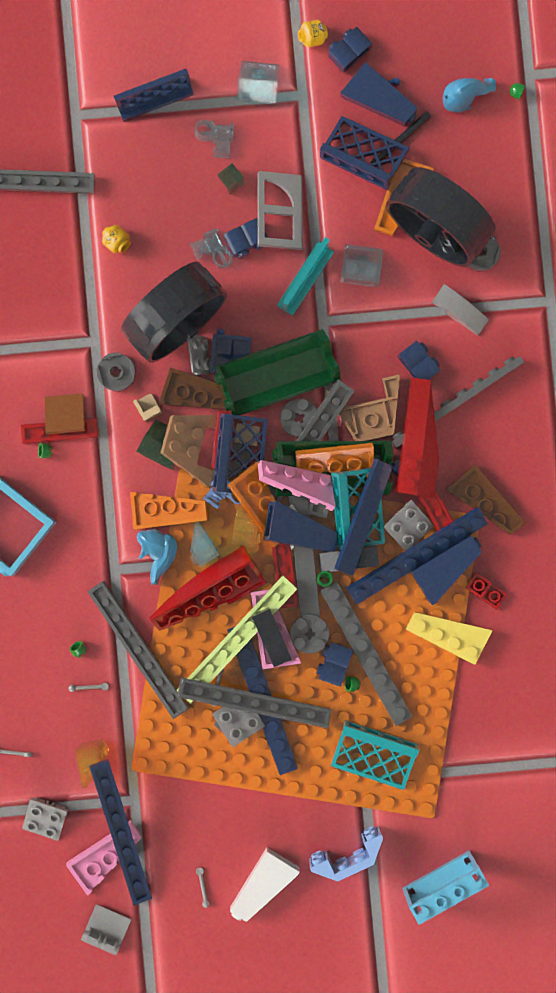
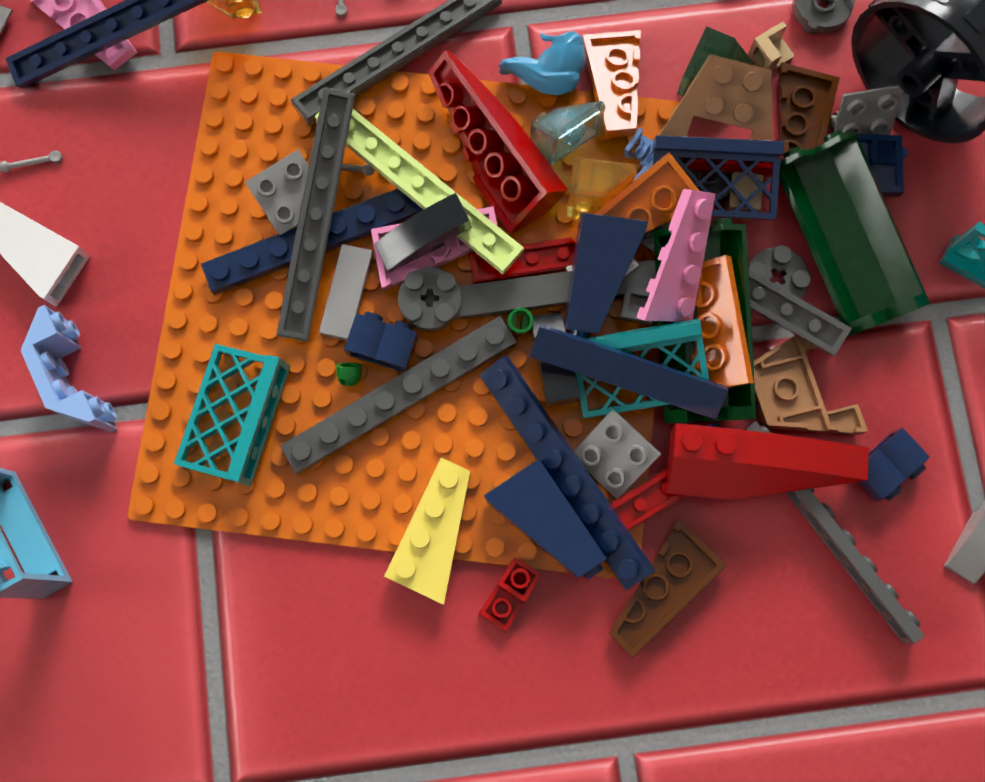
camera: 90 degrees right, 10 degrees down
none -> light grey tile [319,244,373,341]

